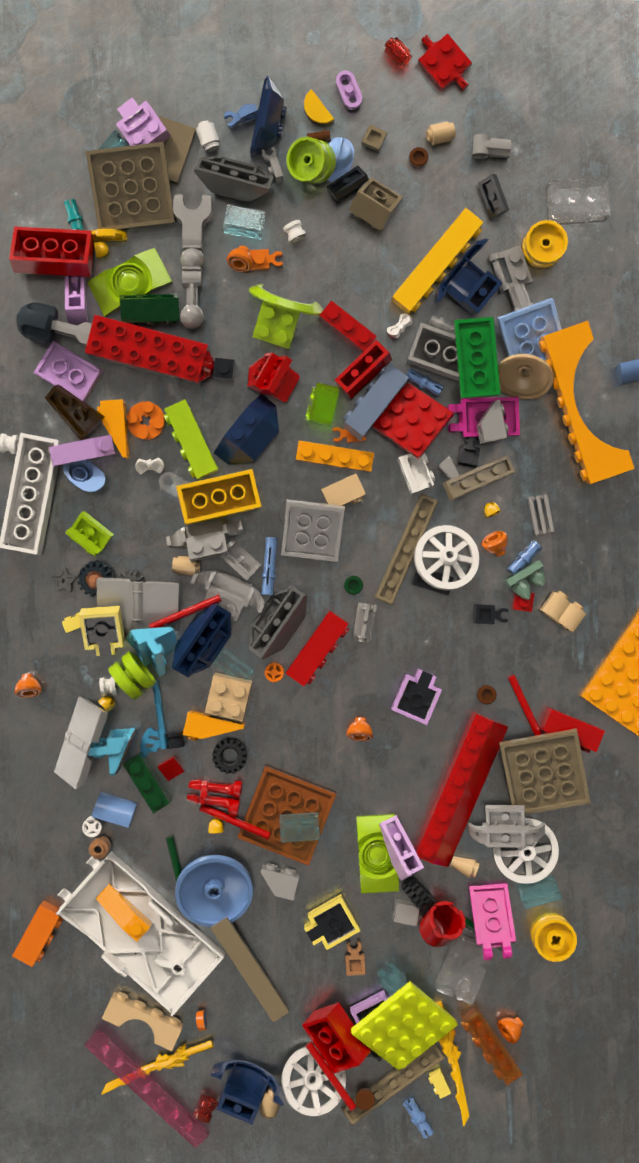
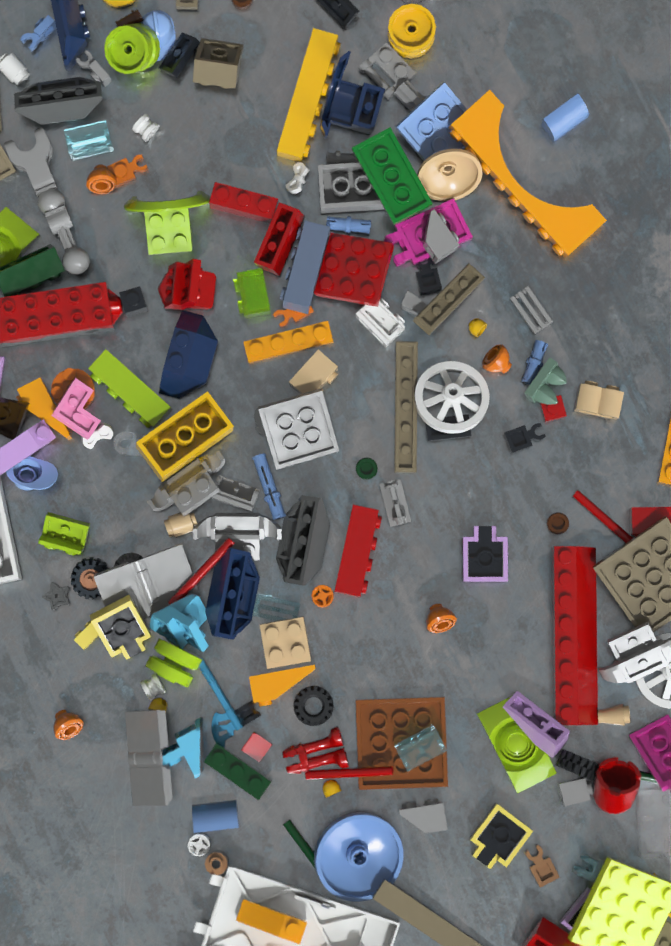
camera: 20 degrees left, 5 degrees down
none -> bright pink plate [51,378,101,440]

